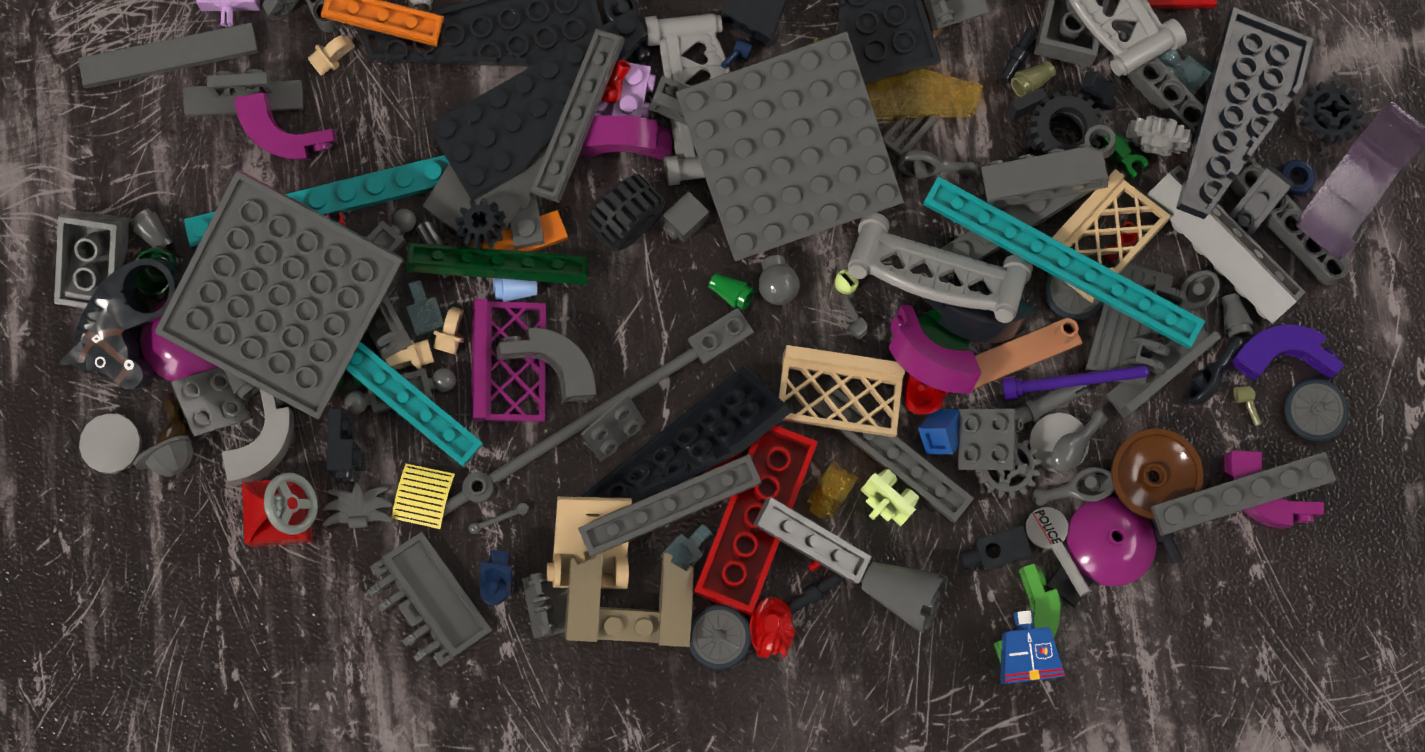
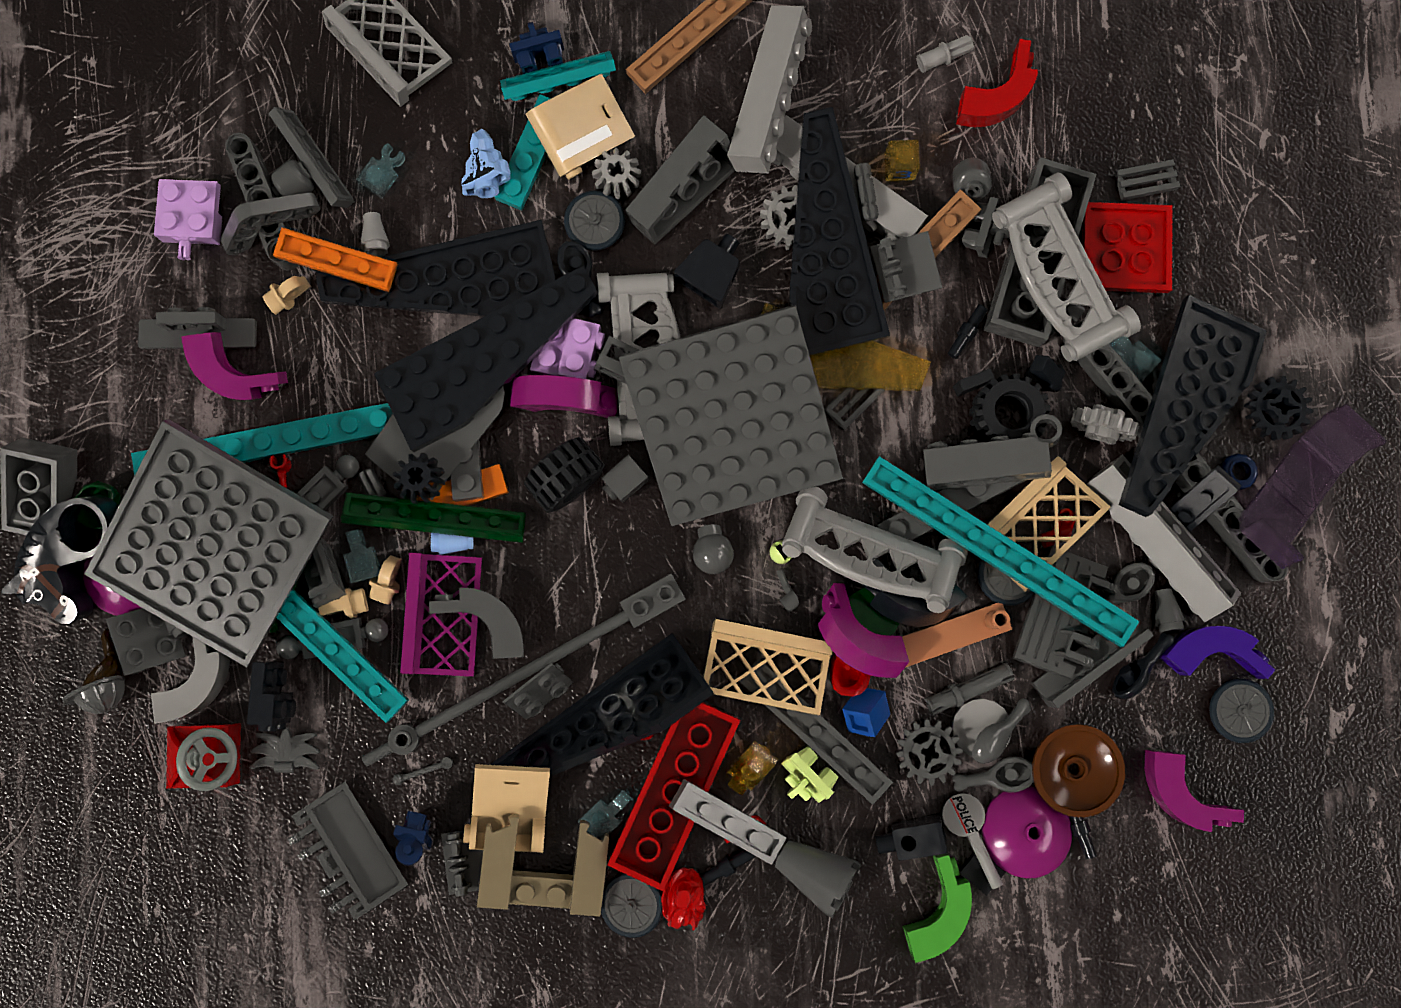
camera: 10 degrees right, 5 degrees up
dark grey tile [78,23,259,89] -> none
light grey tile [79,413,142,474] -> none
dark grey cone [130,208,174,249] -> none
light yellow sticker [391,464,455,529] -> none
dark grey tile [530,29,625,203] -> none
dark grey plate [578,455,762,557] -> none
red arm [602,60,631,104] -> none
green cone [708,273,755,310] -> none
dark blue hand [721,38,753,69] -> none
dark grey piece [896,149,977,179] -> none
dark grey hinge [958,409,1023,470] -> none
blue torso [1000,611,1065,685] -> none
dark purple piece [1002,365,1150,401] -> none
olive cone [1011,61,1056,97] -> none
green plate [1099,133,1149,179] -> none
dark grey plate [1151,452,1336,536] -> none
olive hand [1233,386,1262,426] -> none

